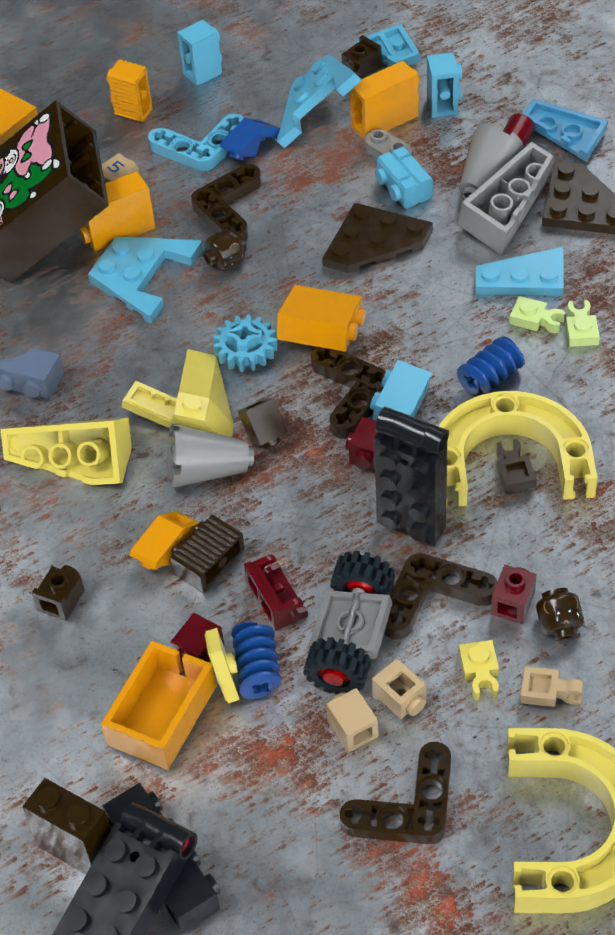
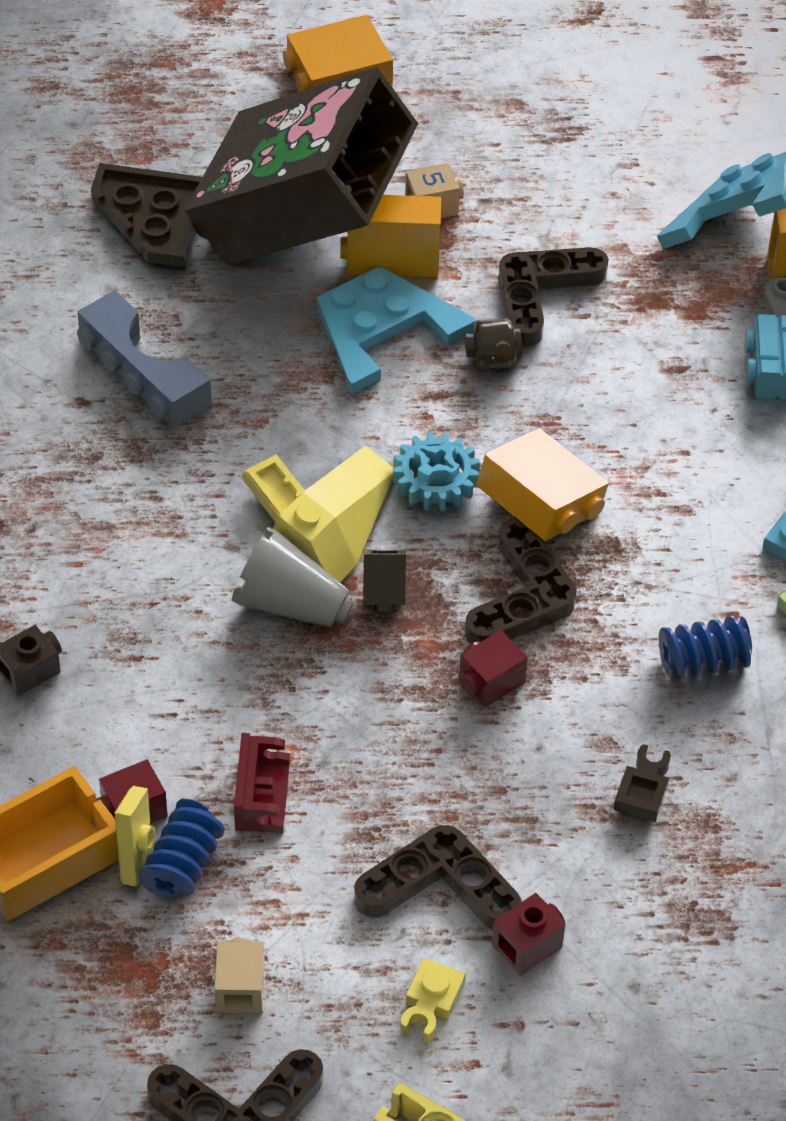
camera: 25 degrees right, 0 degrees up
light yellow wedge [1,417,132,485] -> none
light orange brick [106,59,153,122] -> none
light orange slope [129,511,199,570] -> none
medium azure beam [148,114,244,171] -> none
dark brown brick [170,515,245,592] -> none
medium azure brick [177,20,223,86] -> none
blue slope [220,118,280,160] -> none
plate [303,551,395,695] -> none
dark brown plate [322,202,433,273] -> none
medium azure brick [370,360,432,421] -> none
tan brick [372,658,426,719] -> none
black hinge [374,406,449,546] -> none
light yellow piece [439,391,598,506] -> none
tan plate [520,666,583,707] -> none
dark brown head [536,588,584,640] -> none

